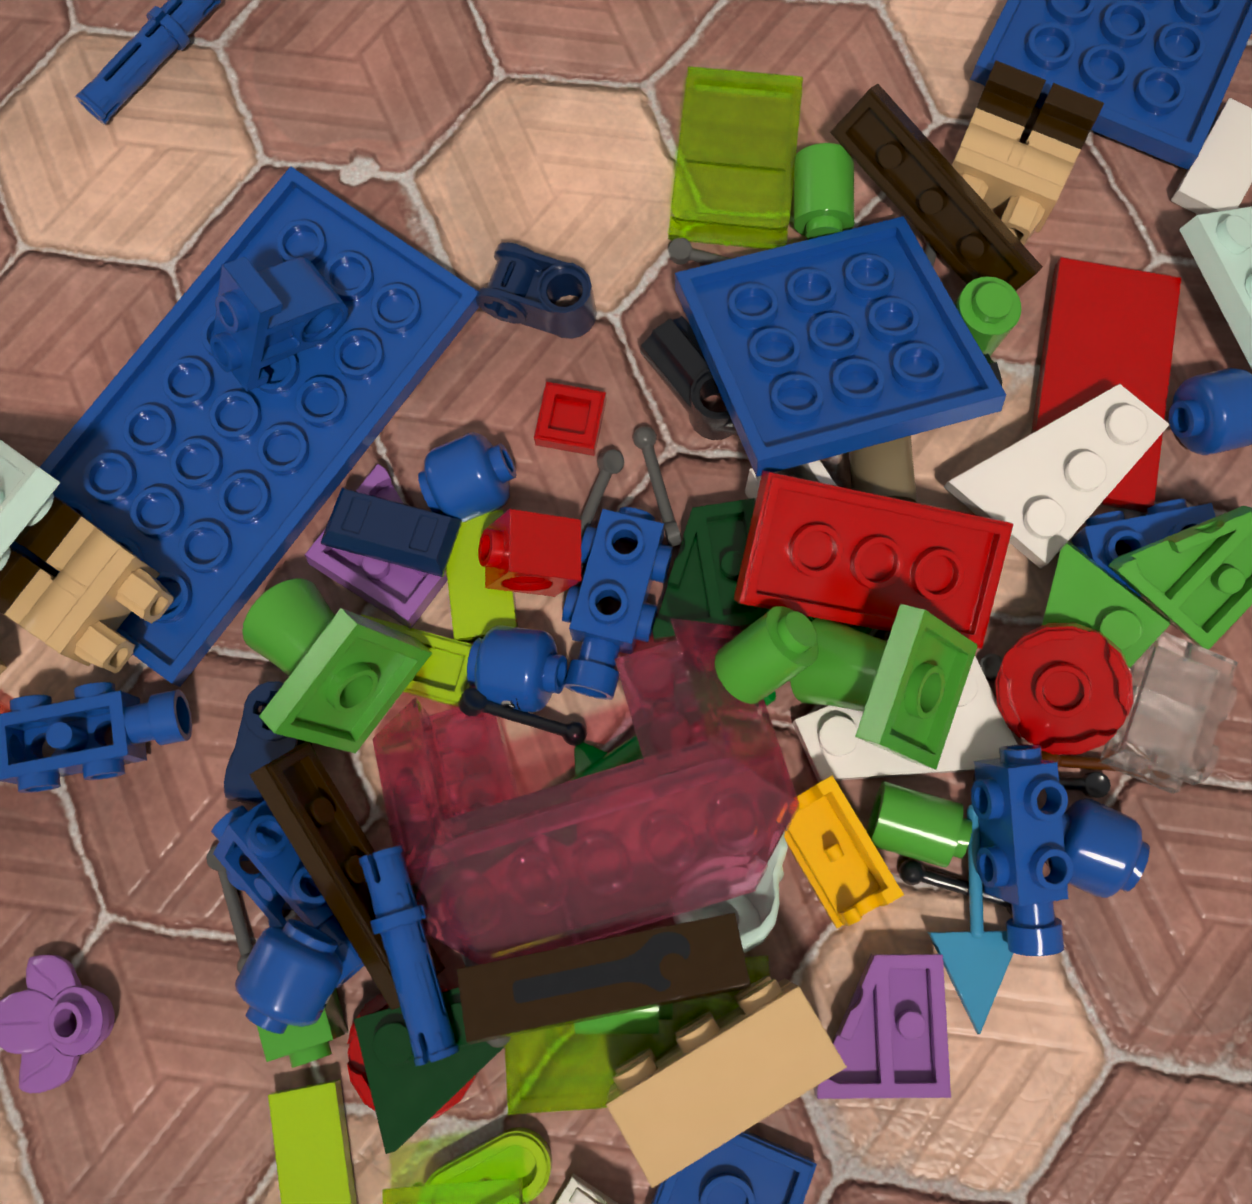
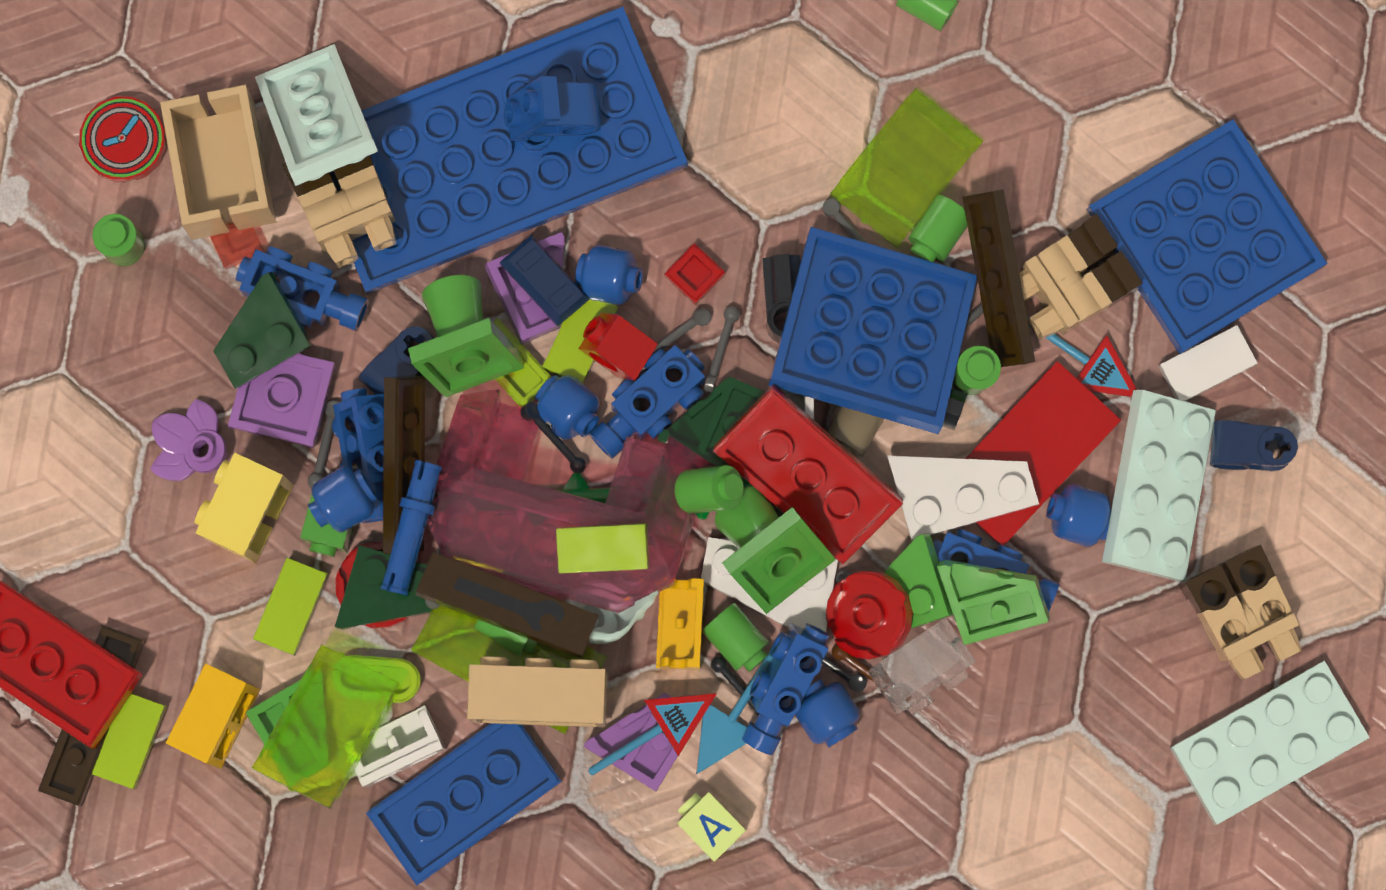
camera: 30 degrees right, 5 degrees up
dark blue piece [475,242,597,339] -> none
none -> light yellow piece [194,453,294,564]
none -> dark green wing [213,272,313,389]
none -> medium lavender plate [228,354,336,449]
none -> lime tile [556,523,650,573]
none -> piece [588,693,717,775]
none -> yellowish green brick [677,792,746,862]
none -> piece [1027,315,1137,397]

